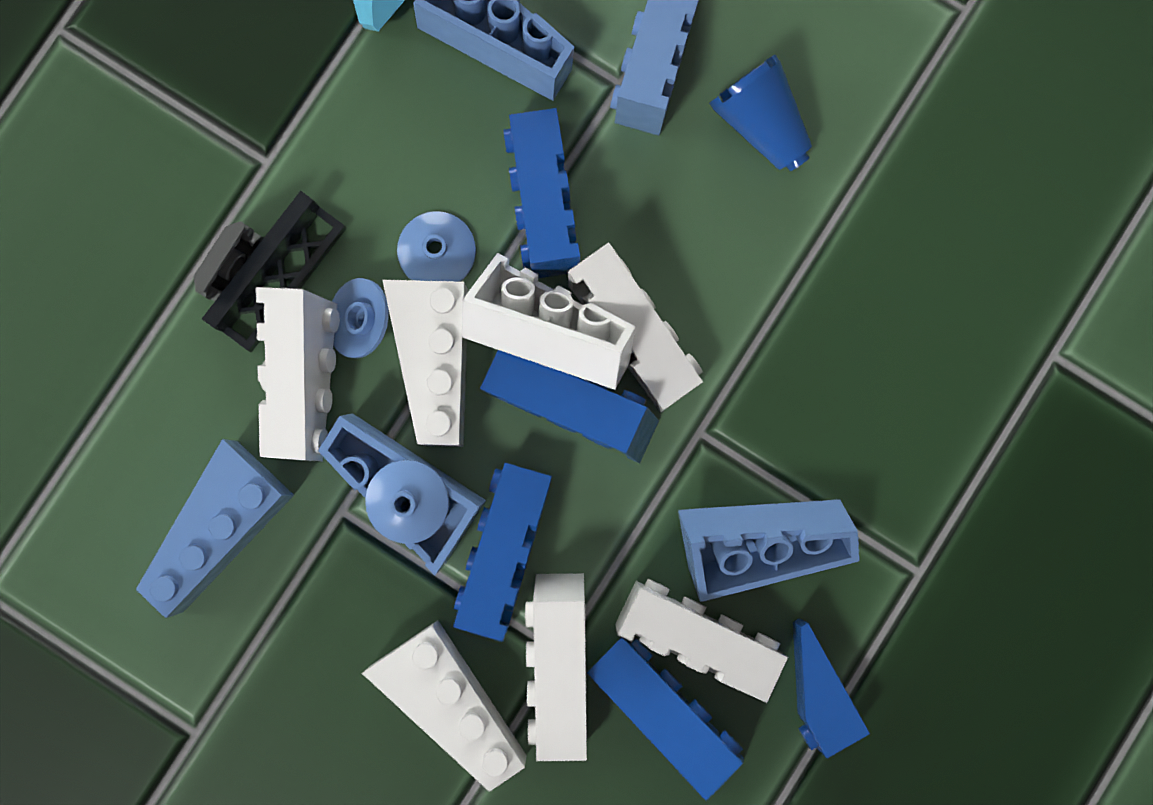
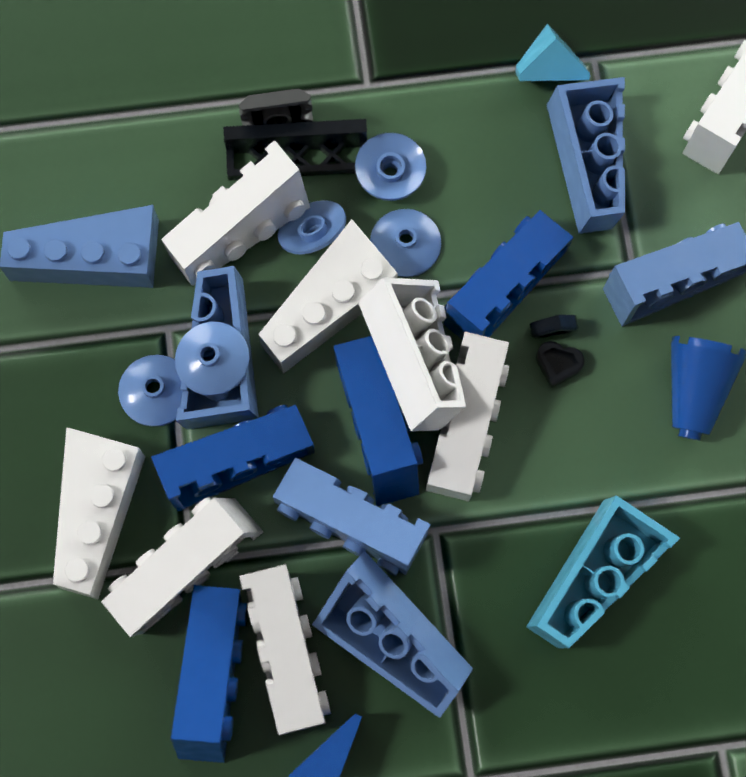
camera: 50 degrees right, 10 degrees down
none -> medium blue dish [118,355,182,427]
none -> medium blue wedge [273,458,431,576]
none -> medium blue dish [355,133,426,201]
none -> medium azure wedge [526,495,680,648]
none -> black tile [529,315,578,339]
none -> black tile [536,341,585,388]

